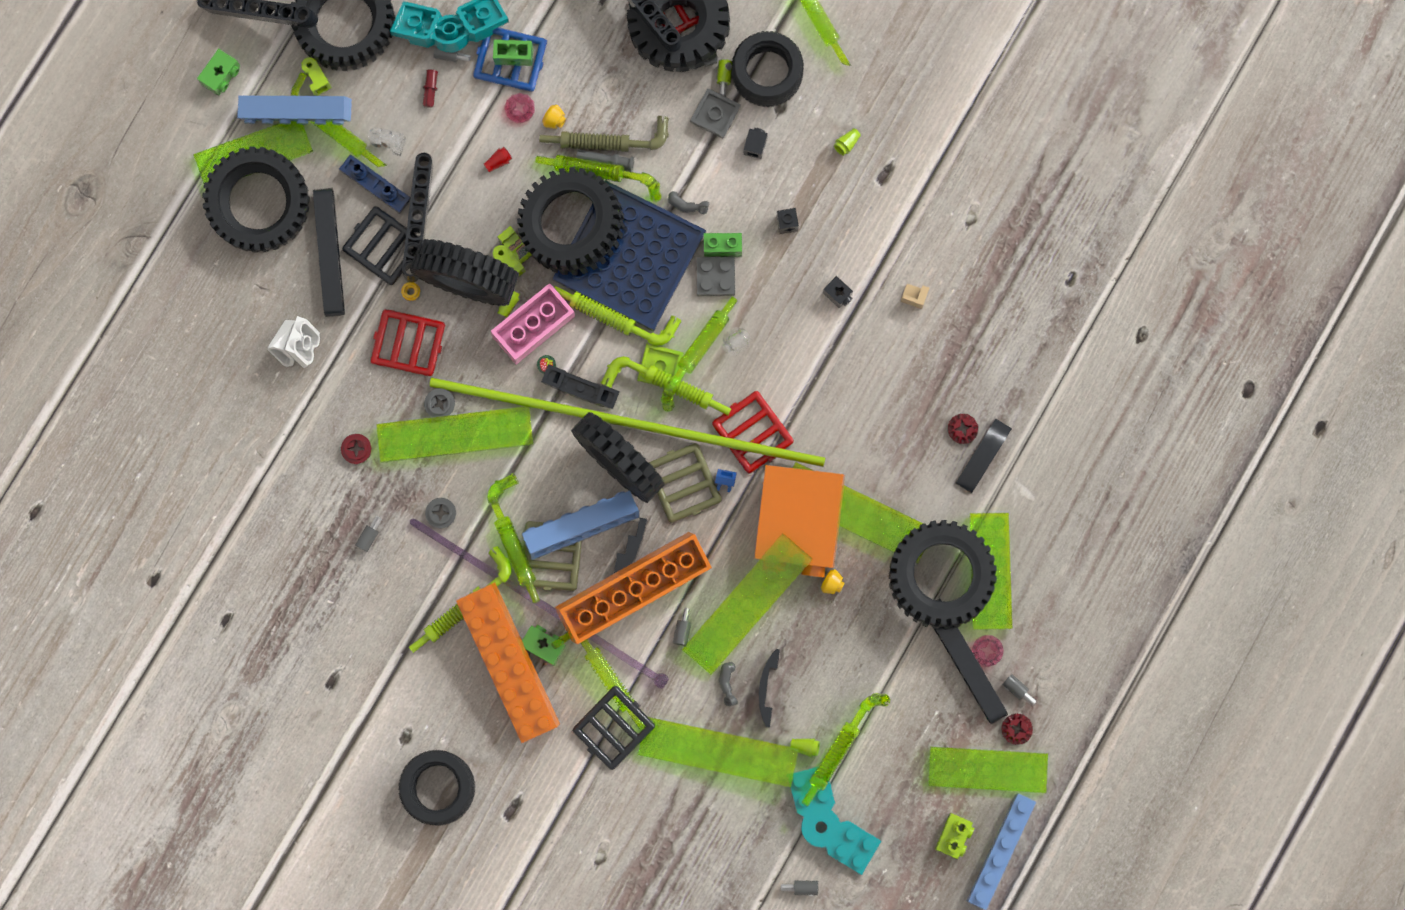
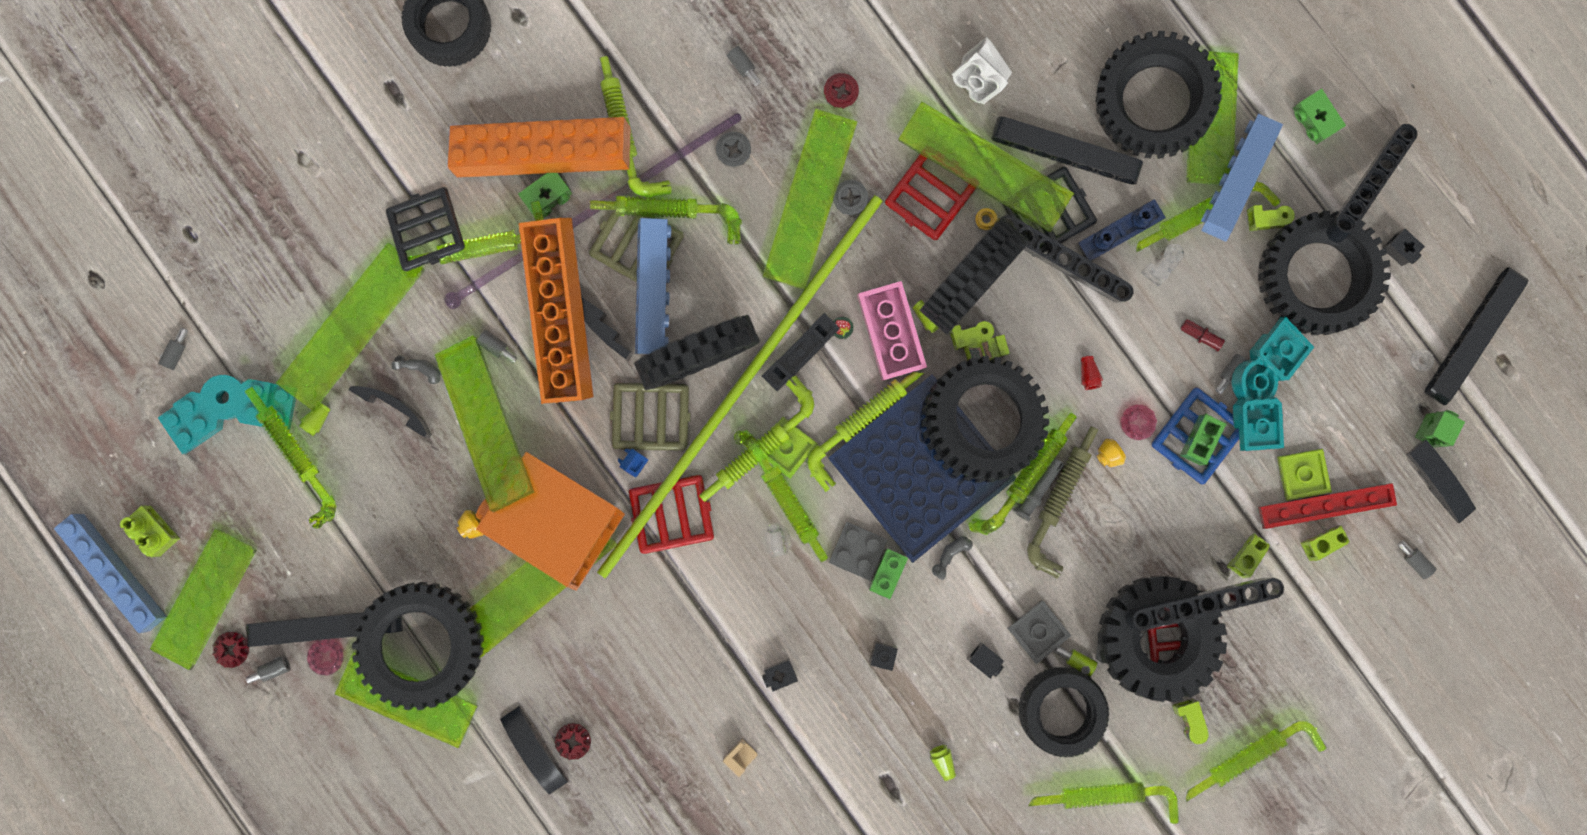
camera: 110 degrees right, 5 degrees up
none -> clear neon green plate [898,101,1074,232]

